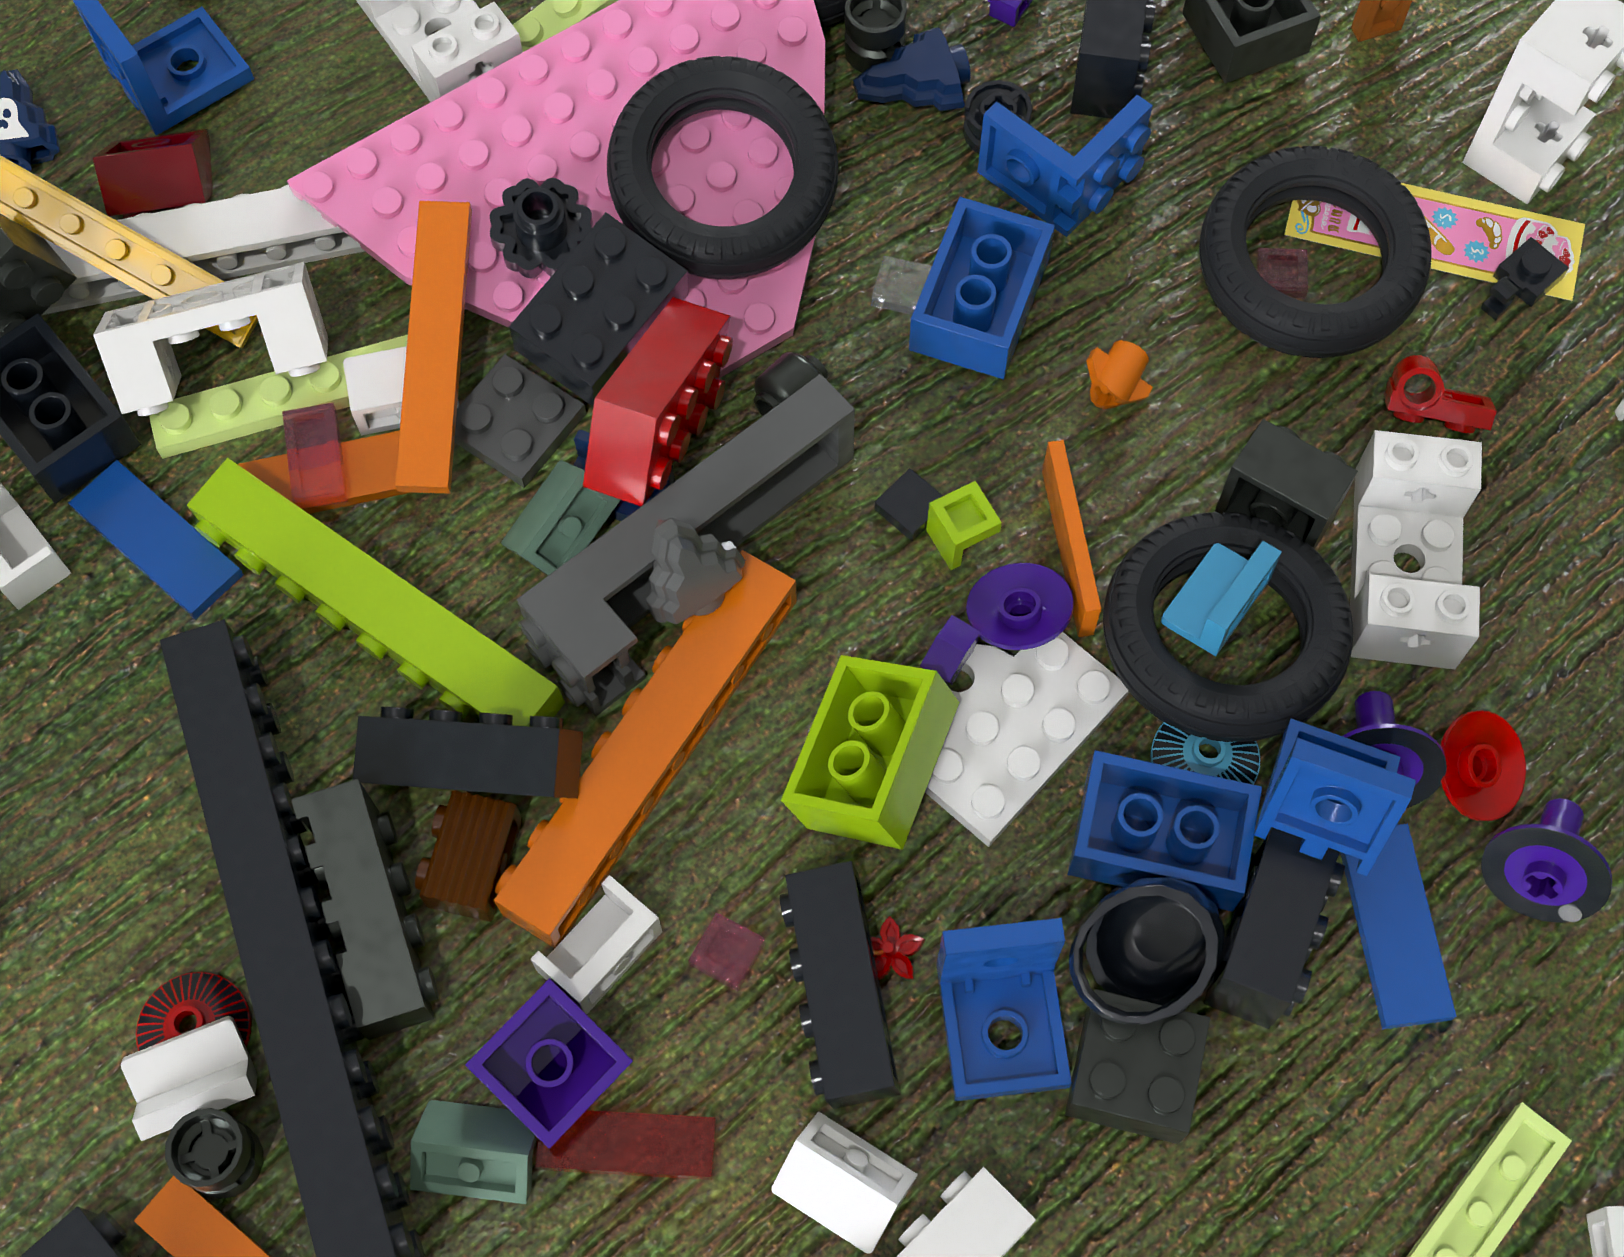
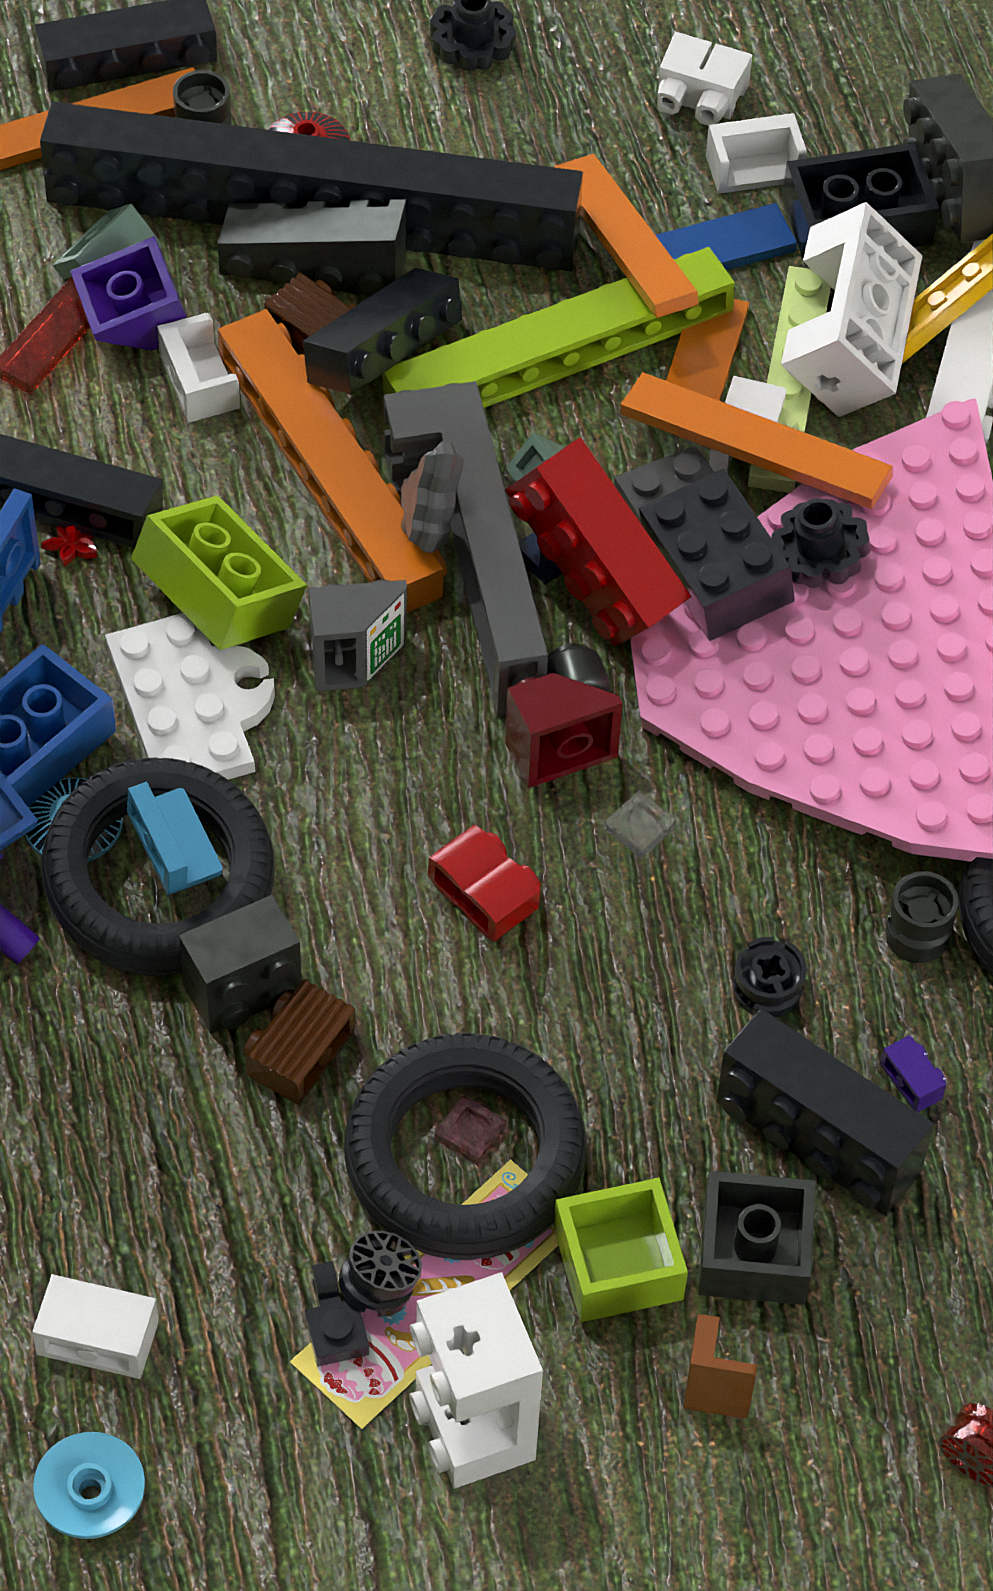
camera: 115 degrees right, 10 degrees down
white panel [121,1016,258,1141] -> none
clear pink tile [282,403,348,509] -> none
black tyre [607,56,838,279] -> none
clear pink tile [688,912,766,992] -> none
dark blue rock [853,27,971,111] -> none
black tile [874,468,943,541] -> none
blue brick [909,197,1055,380] -> none
dark purple piece [920,615,981,685] -> none
lime panel [926,481,1002,570] -> none
dark purple dish [966,563,1074,650] -> none
blue bracket [977,95,1153,237] -> none
orange piece [1042,440,1101,637] -> none
orange piece [1086,340,1153,409] -> none
white plate [1350,430,1482,670] -> none
red plate [1384,355,1497,433] -> none
none -> reddish brown brick [243,979,355,1105]
none -> dark grey slope [309,580,407,691]
none -> black wheel [338,1231,422,1317]
none -> red brick [428,825,541,941]
none -> dark red slope [505,673,623,788]
none -> orange tile [553,154,699,318]
none -> lime piece [554,1178,688,1323]

